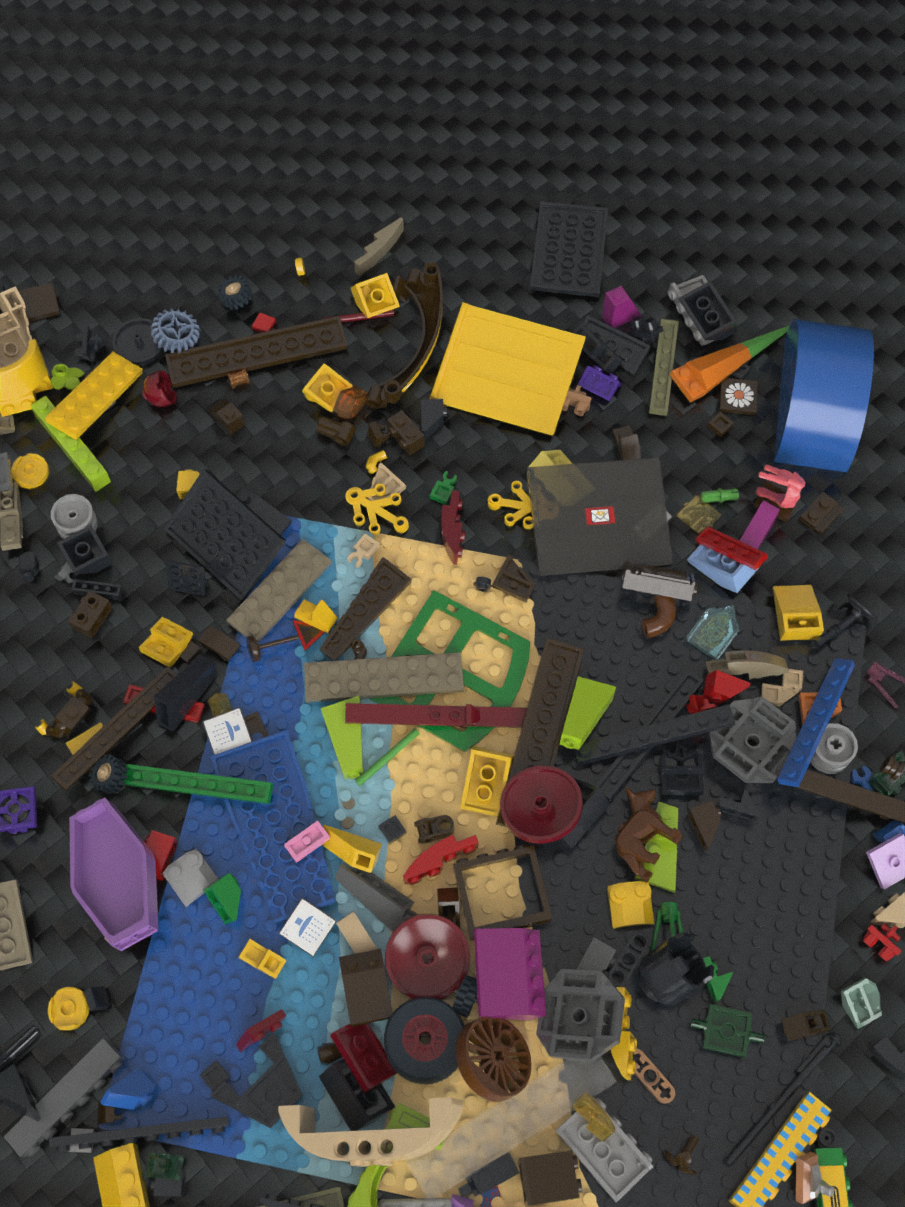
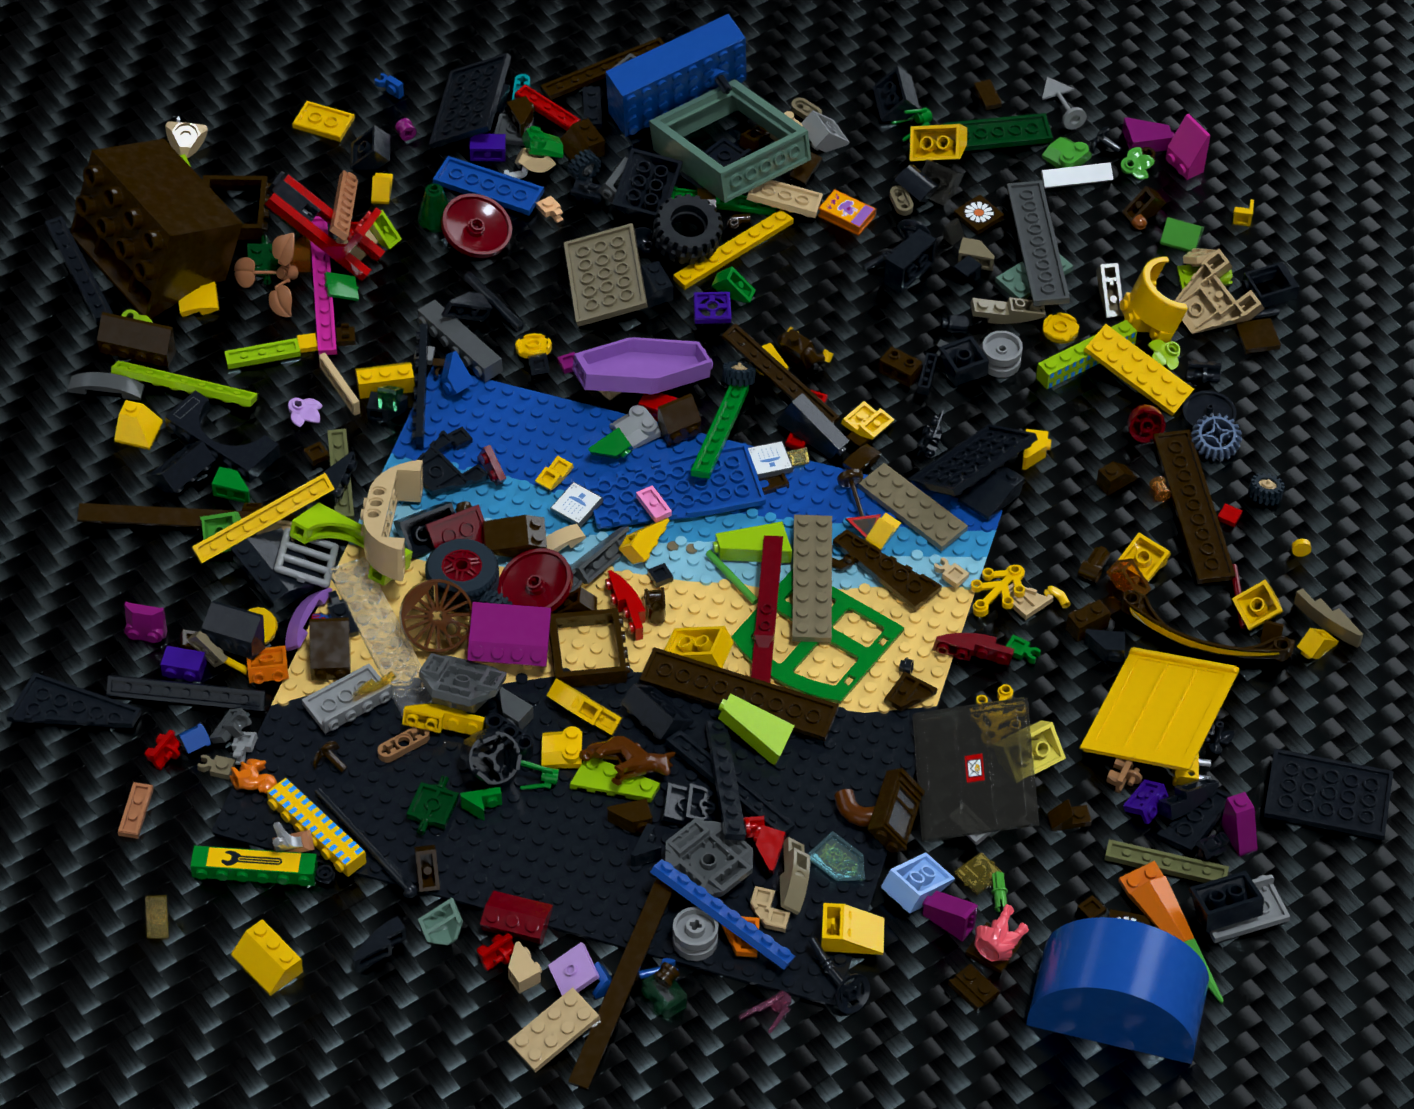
camera: 95 degrees right, 15 degrees down
dark brown tile [367,422,389,448] -> none
dark red dish [500,766,583,844] -> none
red tile [696,527,768,570] -> none
none -> dark red slope [480,891,553,945]
none -> yellow slope [546,678,623,735]
none -> magenta tile [557,352,575,374]
none -> dark brown slope [658,393,701,446]
none -> yellow slope [1297,628,1339,659]

